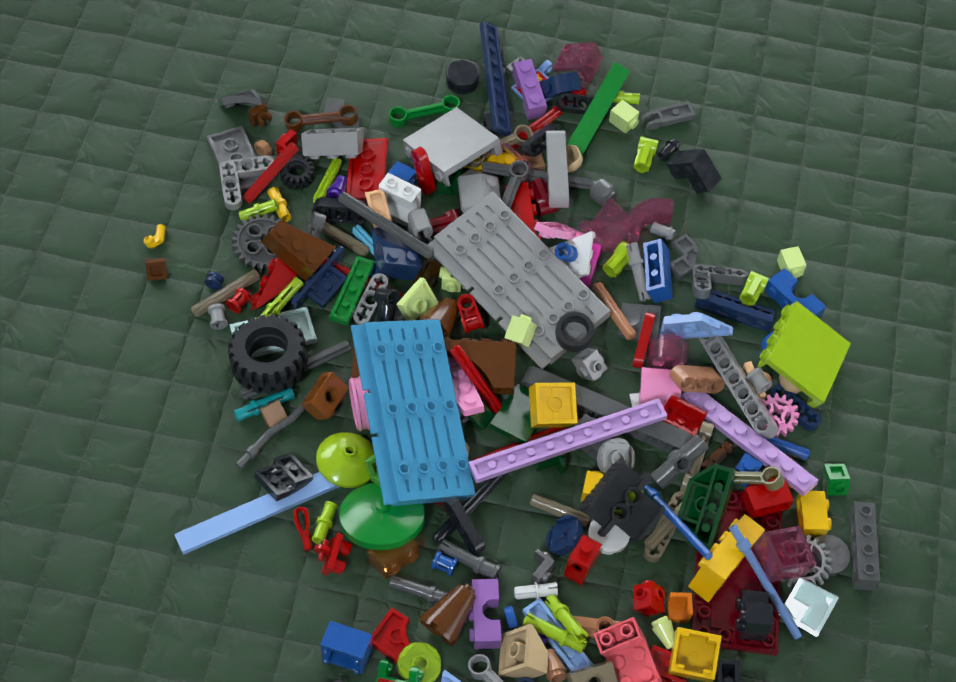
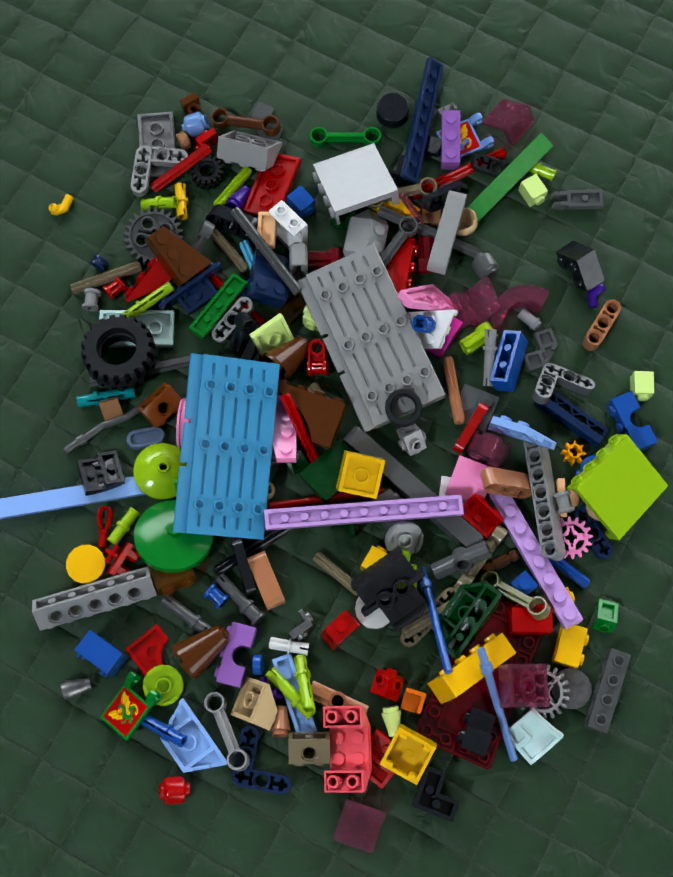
camera: 20 degrees right, 15 degrees up
reddish brown tile [145,258,168,281] -> none
dark grey plate [217,89,262,108] -> none
red beam [411,146,436,195] -> none
yellowish green brick [504,314,537,348] -> none
dark blue brick [539,72,582,100] -> none
dark blue tile [546,515,583,556] -> none
lime piece [633,136,659,173] -> none
black pin [657,139,680,162] -> none
lime piece [739,271,770,307] -> none
none -> light grey brick [32,566,157,631]
none -> yellow tile [66,545,106,584]
none -> sand blue tile [127,426,165,450]
none -> medium blue head [182,112,209,138]
none -> nougat beam [247,551,286,611]
none -> black tile [424,135,442,157]
none -> light orange gear [561,441,586,466]
none -> nougat beam [582,299,621,351]
none -> dark purple arm [587,283,606,308]

